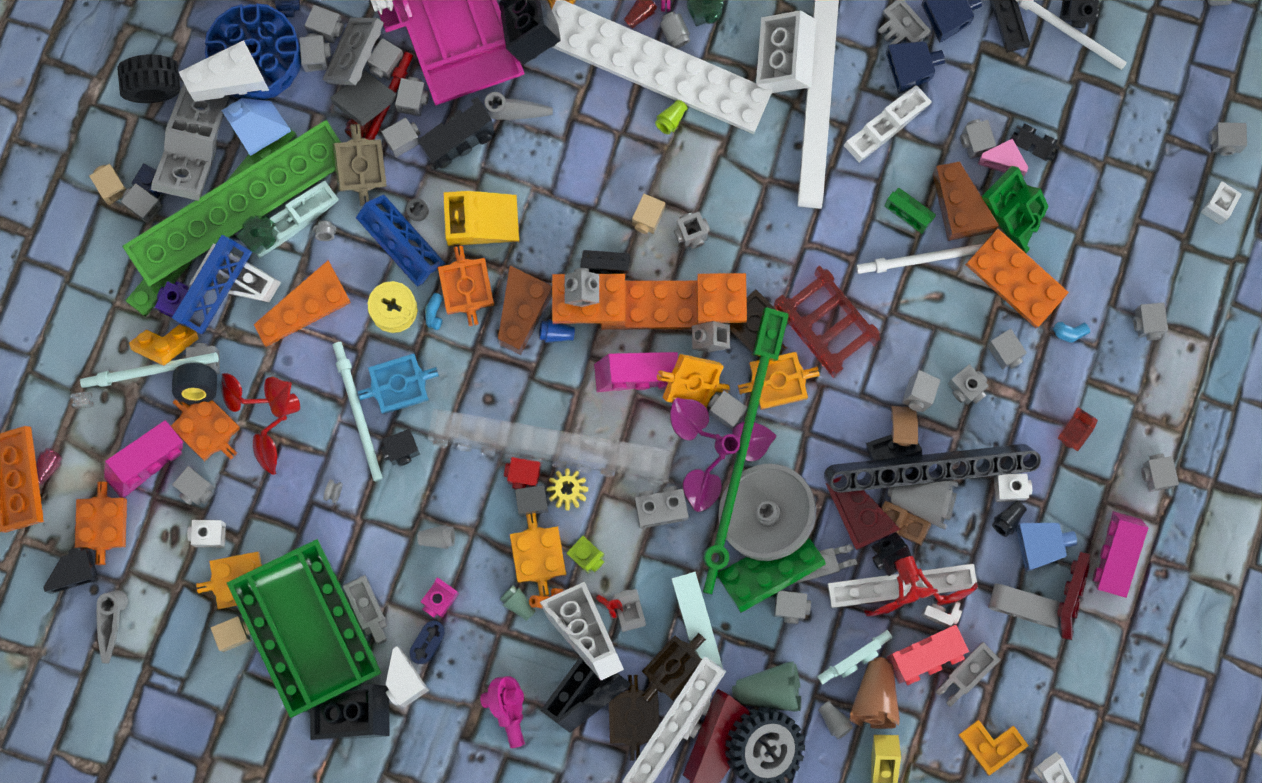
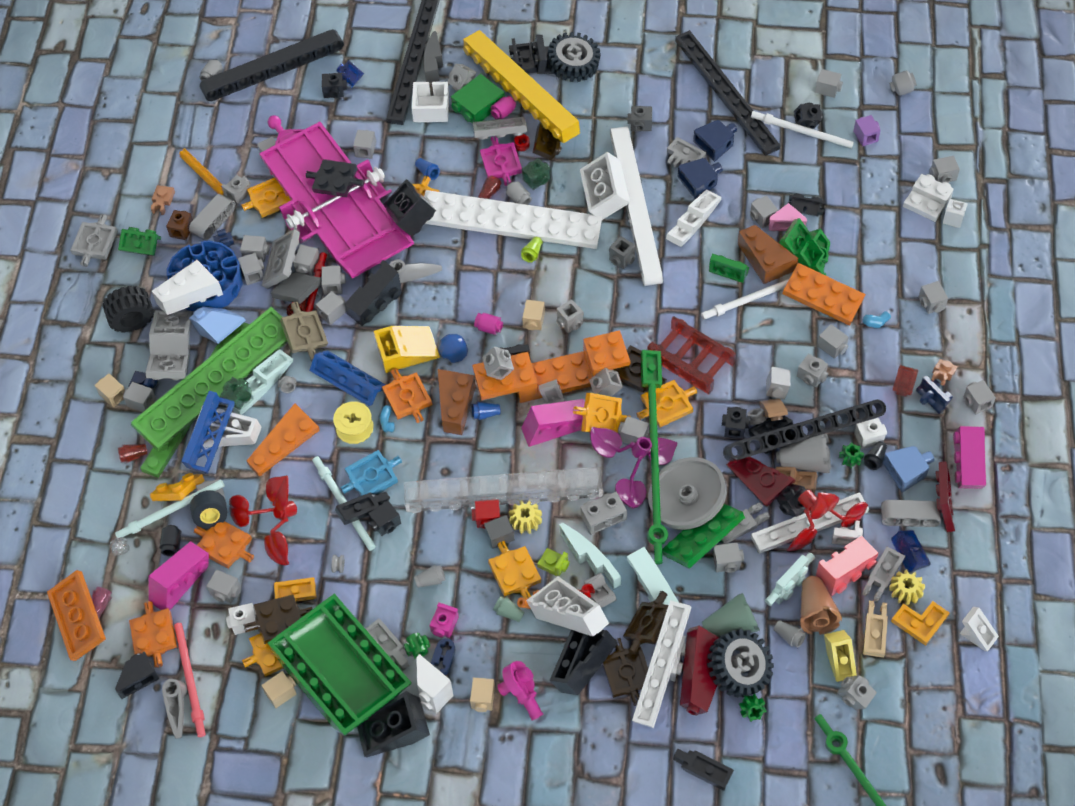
camera: 10 degrees left, 20 degrees down
dark purple brick [155,281,189,318] -> none
dark grey bush [406,198,429,221] -> none
none -> clear red cone [118,444,148,463]
none -> black brick [159,525,182,556]
none -> coral bar [174,623,206,737]
none -> dark brown plate [243,595,313,644]
none -> light orange plate [274,577,317,604]
none -> black hinge [335,492,390,525]
none -> green gear [404,633,430,659]
none -> blue hair [438,334,468,363]
none -> tan brick [470,677,495,712]
none -> dark pink brick [474,312,503,335]
none -> light grey bracket [539,379,565,404]
none -> light aqua slope [559,523,621,589]
none -> dark grey brick [609,236,636,269]
none -> black brick [721,407,750,439]
none -> light grey bush [747,408,766,425]
none -> green gear [839,442,864,468]
none -> medium lavender brick [853,115,881,147]
none -> tan hinge [863,600,888,658]
none -> light yellow gear [889,569,925,605]
none -> clear blue slope [891,530,931,572]
none -> white plate [903,174,954,222]
none -> dark blue hips [916,376,953,414]
none -> nougat plate [931,359,958,386]

